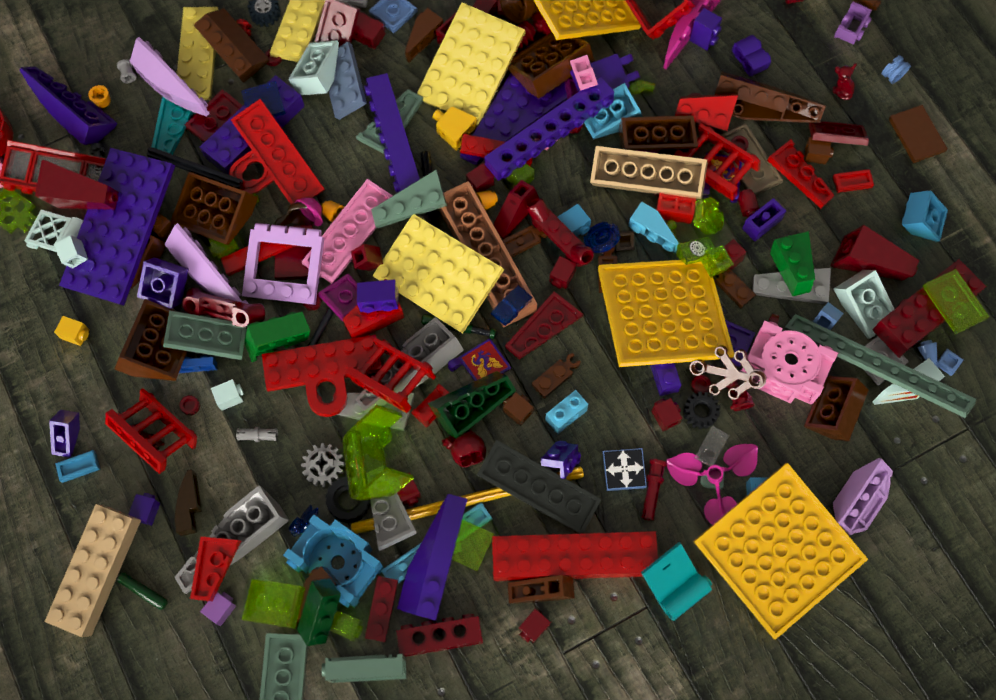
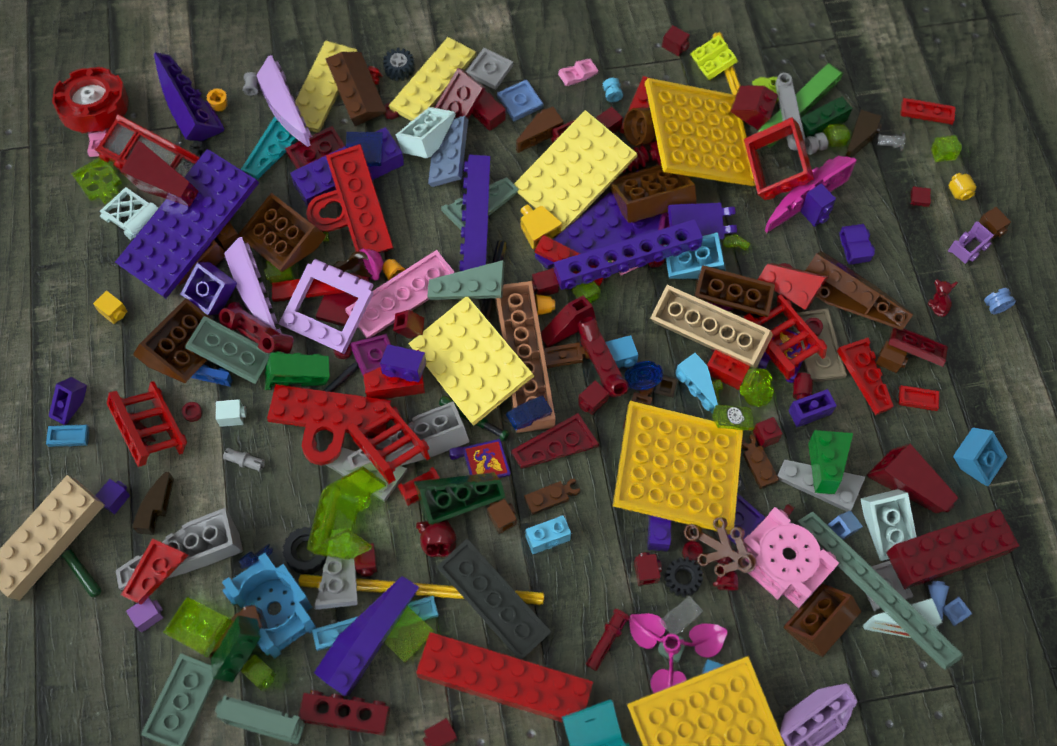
camera: 15 degrees right, 5 degrees down
light aqua brick [55,235,88,268] -> none
black axle [147,147,243,189] -> none
light grey gear [301,443,345,487] -> none
dark red plate [365,576,399,642] -> none
reddish brown slope [508,575,575,604] -> none
dark purple bracket [541,441,581,479] -> none
bright pink slope [570,55,598,91] -> none
black tile [603,448,647,491] -> none
clear neon green brick [700,245,734,278] -> none
reddish brown tile [889,105,947,163] -> none
clear neon green tile [922,269,989,334] -> none

